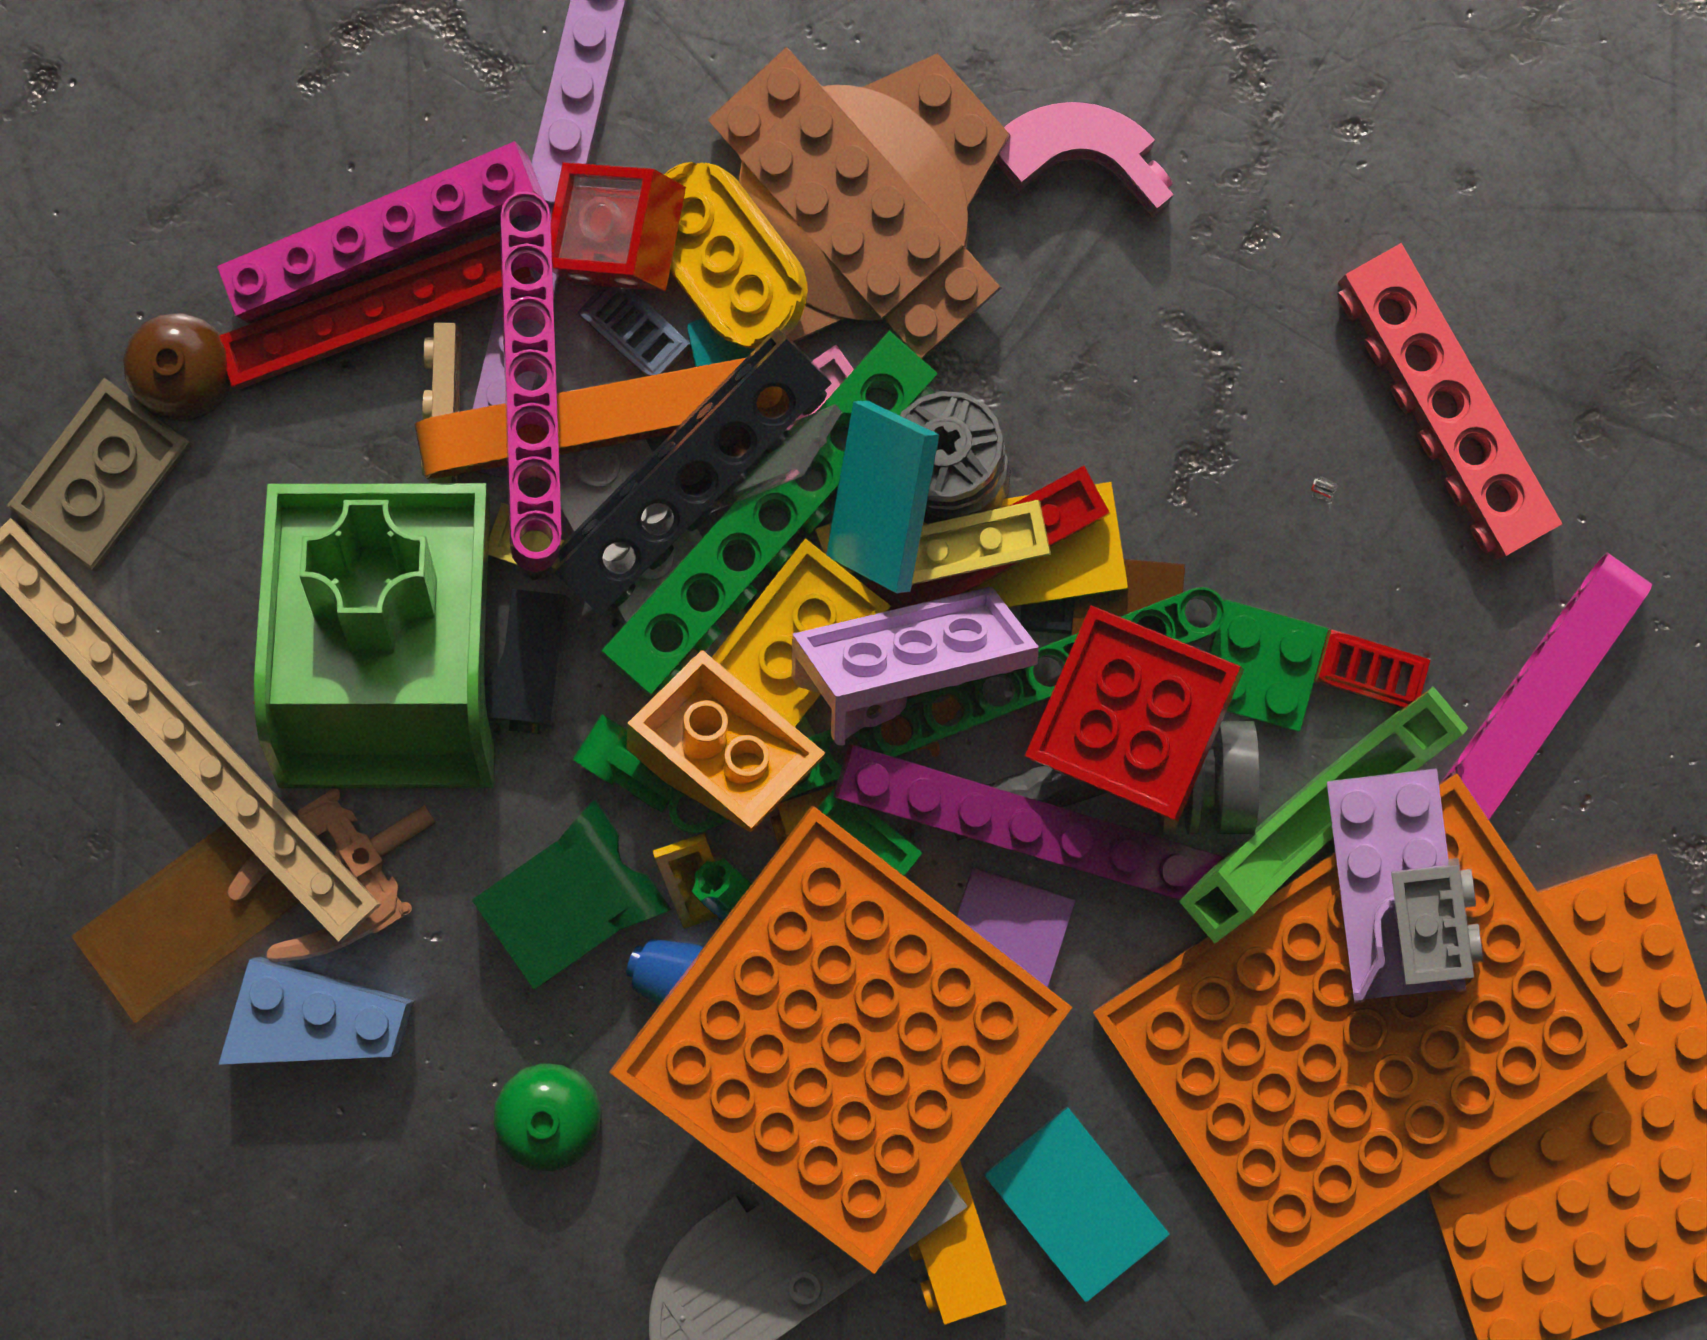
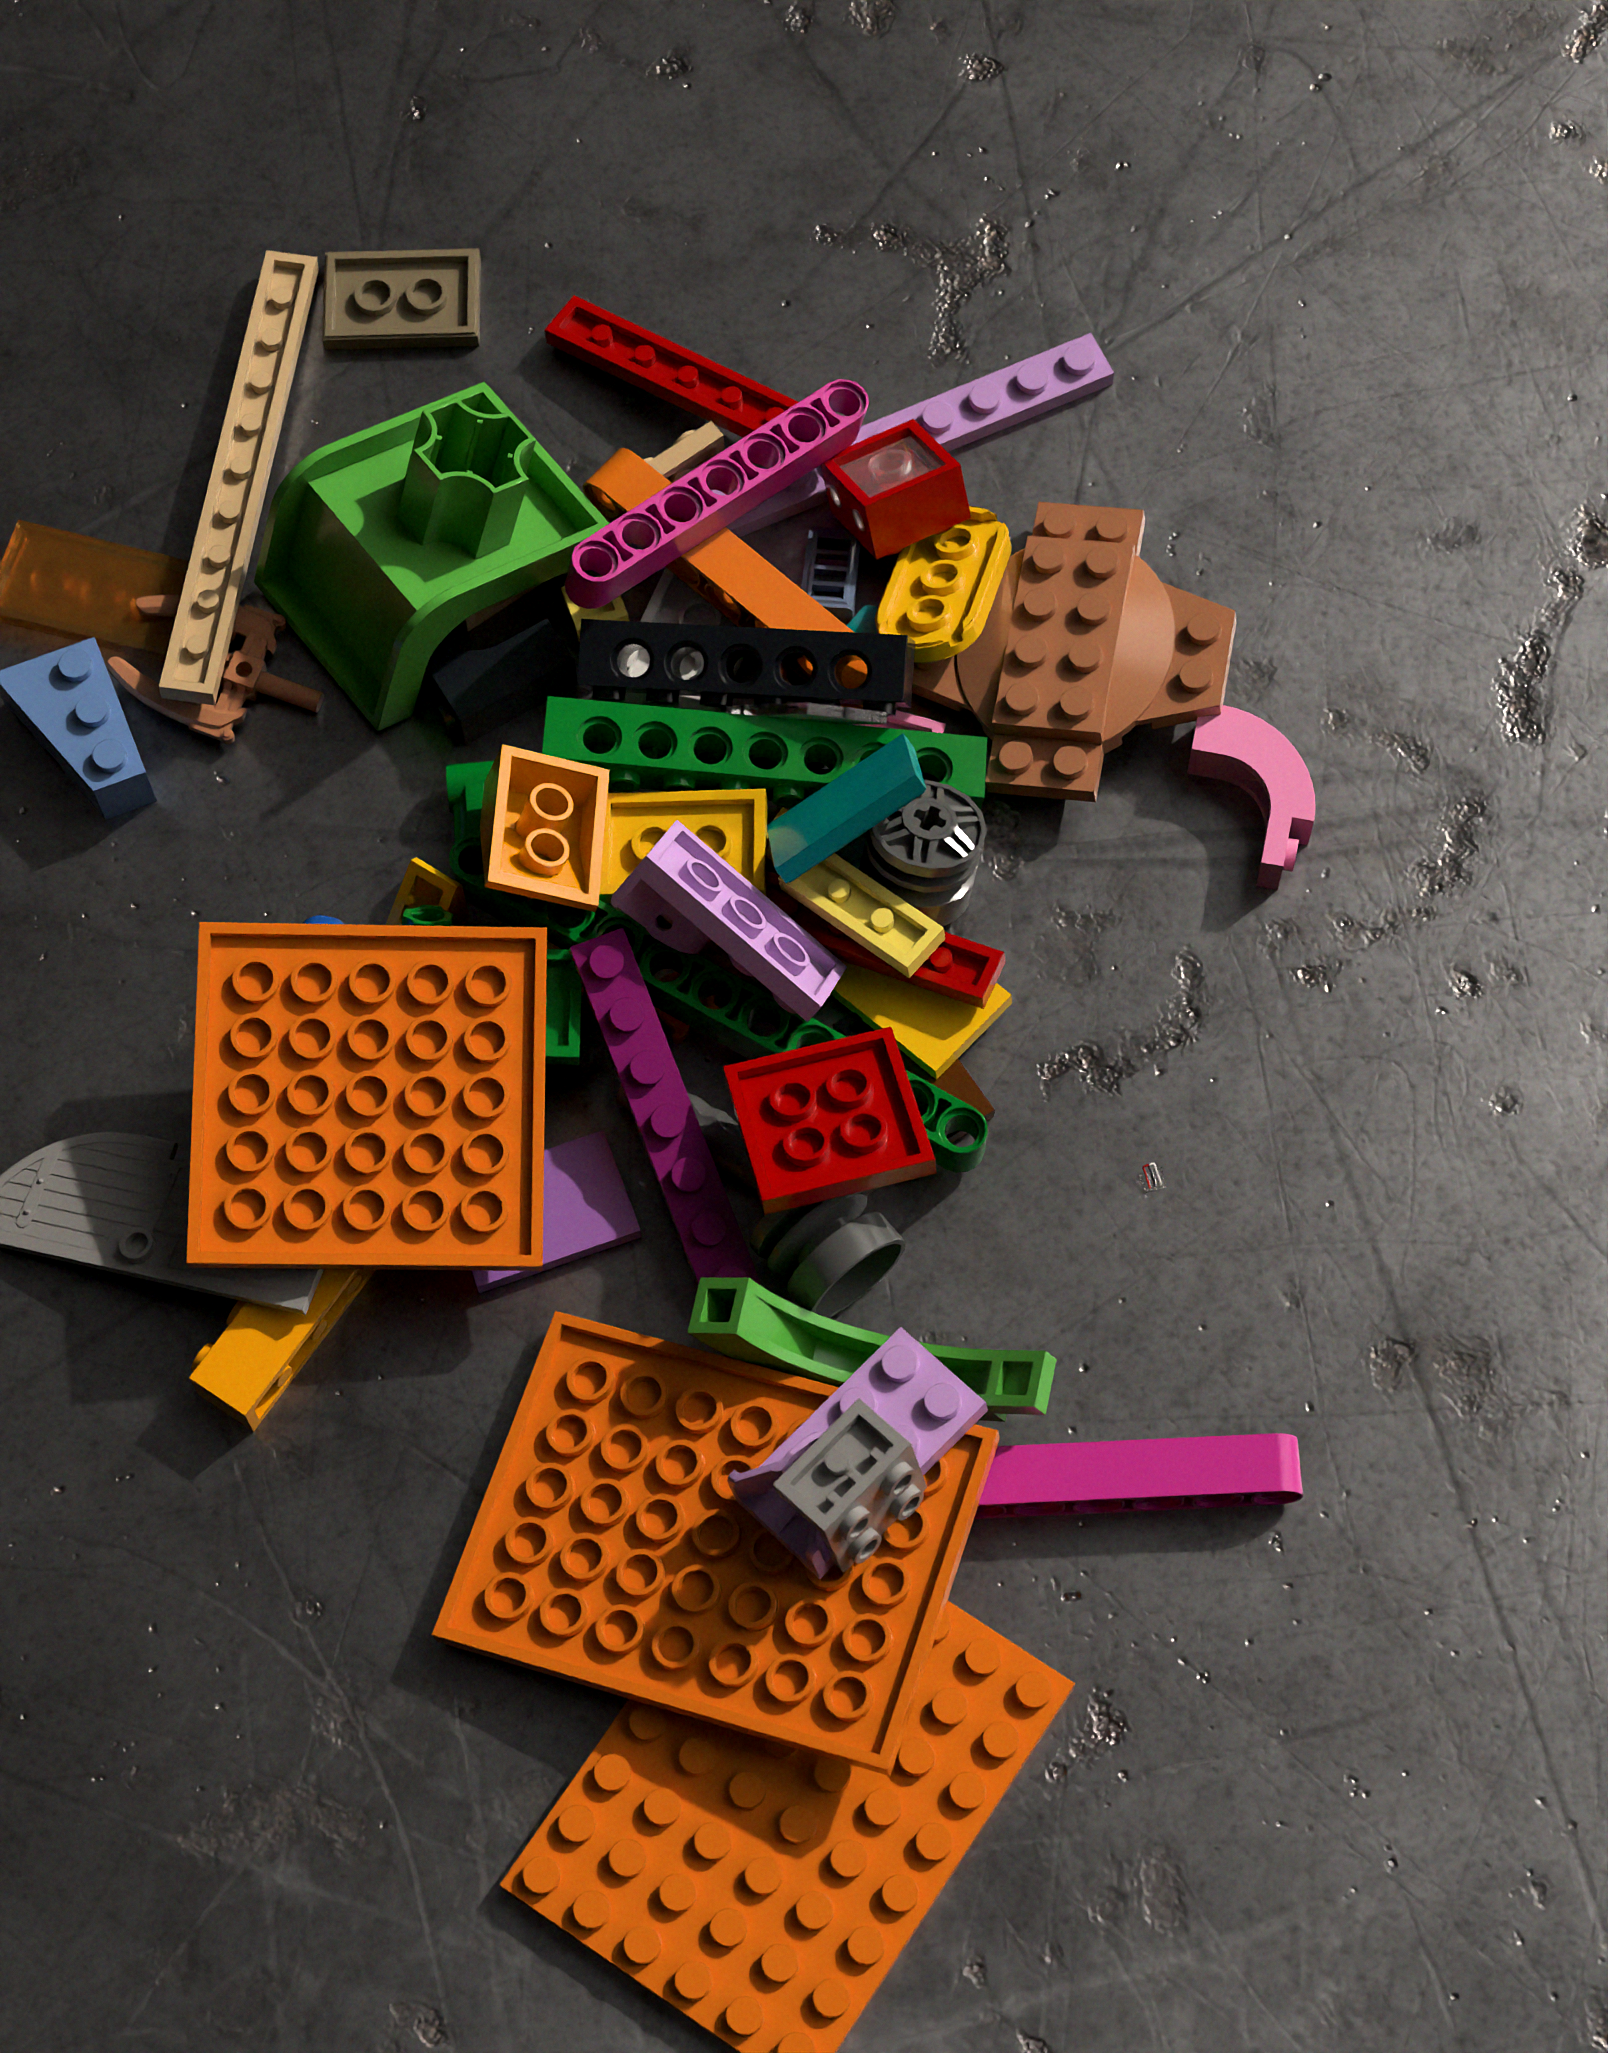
camera: 55 degrees right, 20 degrees down
reddish brown cylinder [123,313,231,421] -> none
dark pink brick [217,141,546,324] -> none
dark green piece [472,800,672,990] -> none
green cylinder [493,1063,602,1172] -> none
teal tile [983,1106,1170,1302] -> none
green plate [1208,599,1329,732] -> none
red slope [1314,629,1431,708] -> none
coral brick [1337,243,1563,560] -> none

